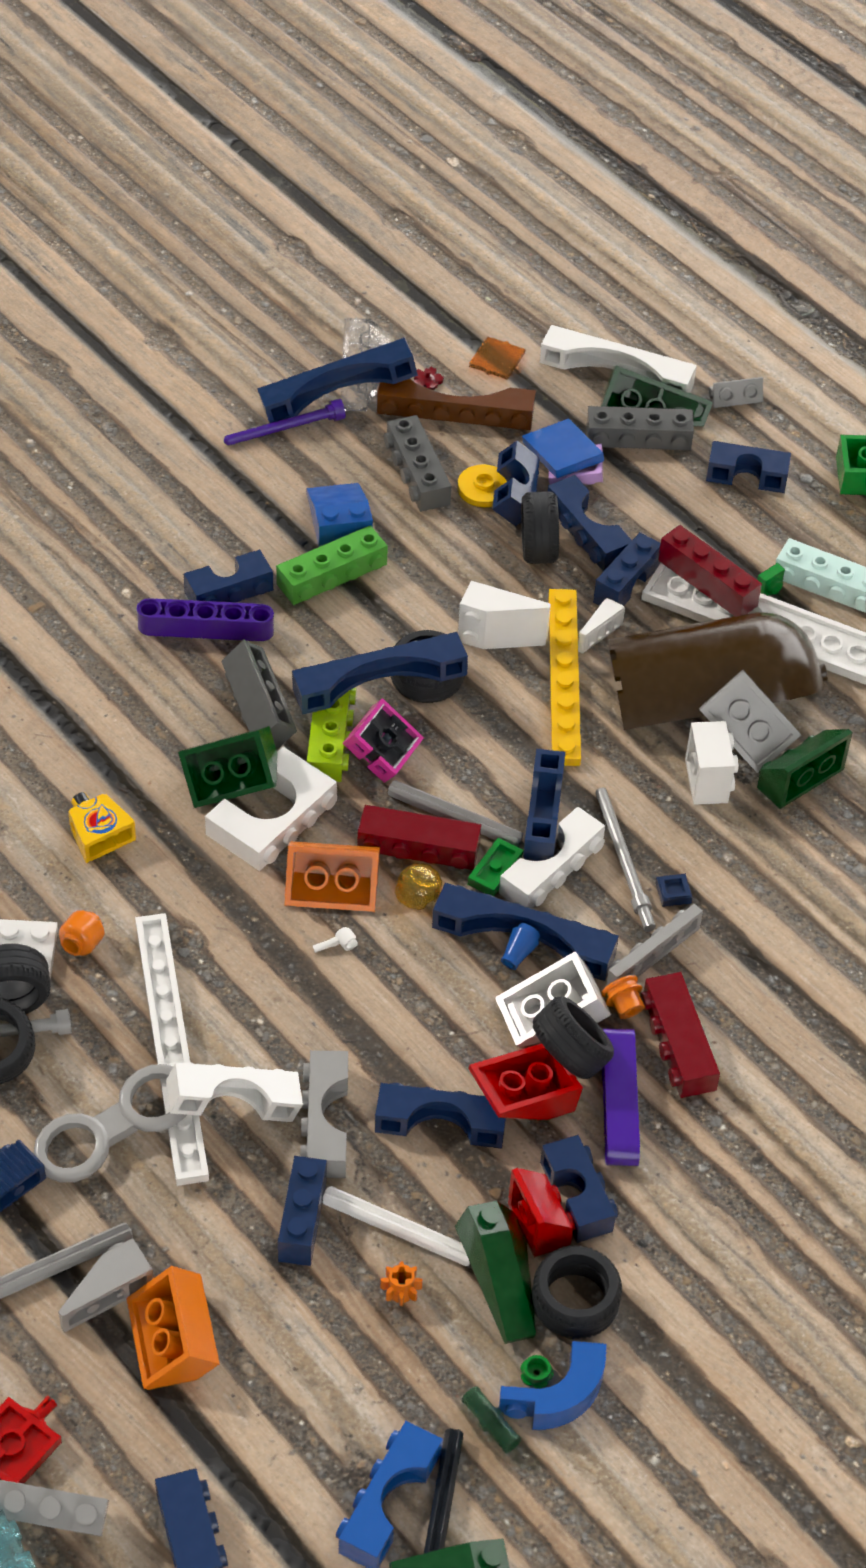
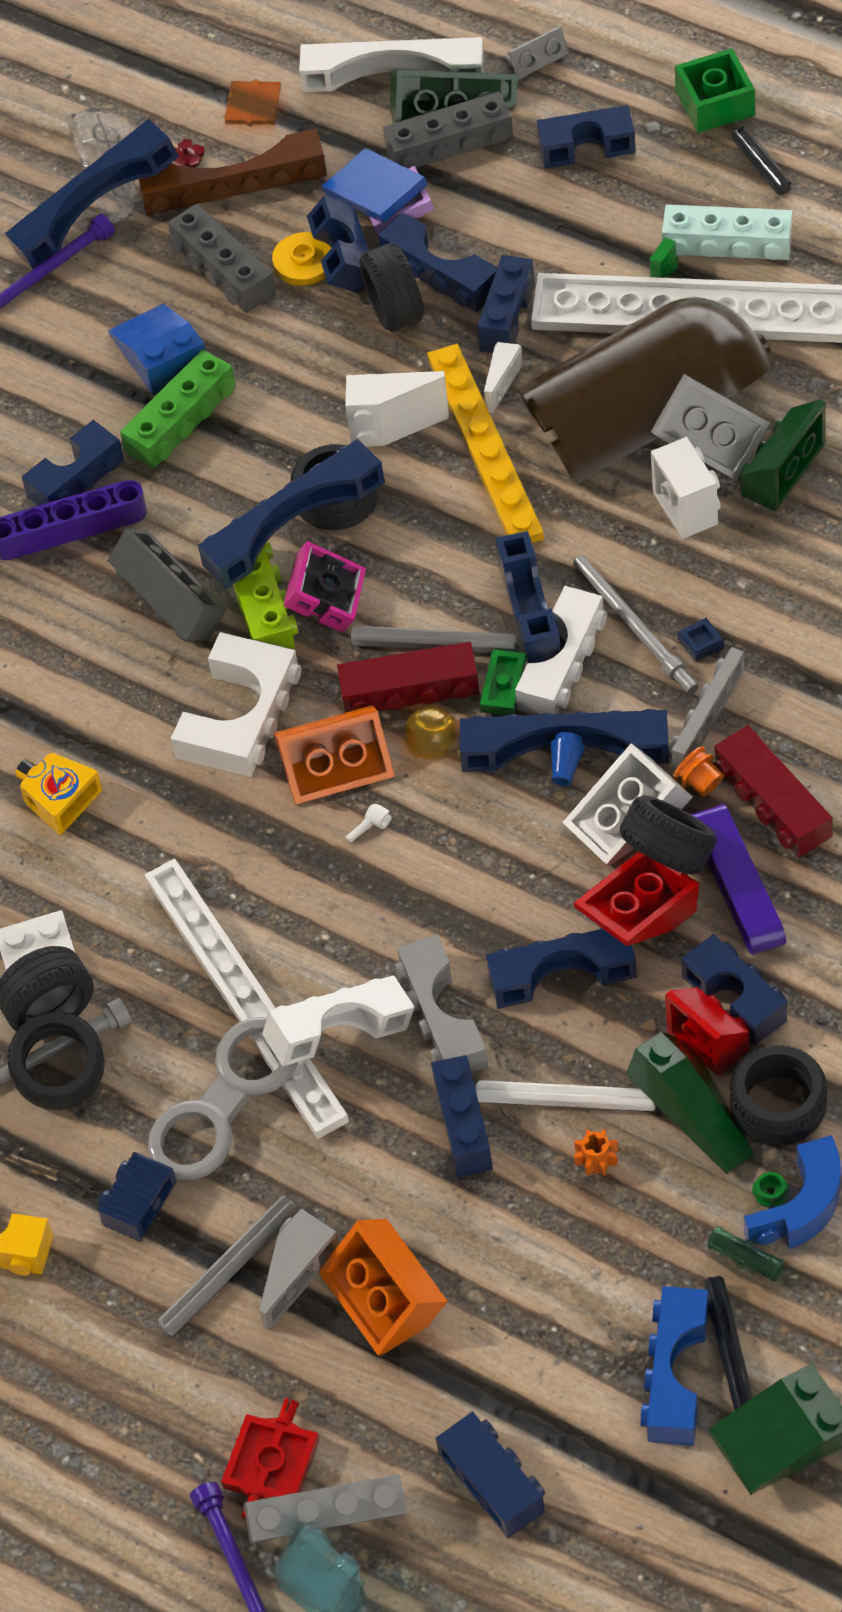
camera: 10 degrees left, 5 degrees up
orange head [59,910,105,956] -> none
dark green slope [178,726,278,808] -> none
dark red brick [658,525,762,616] -> none

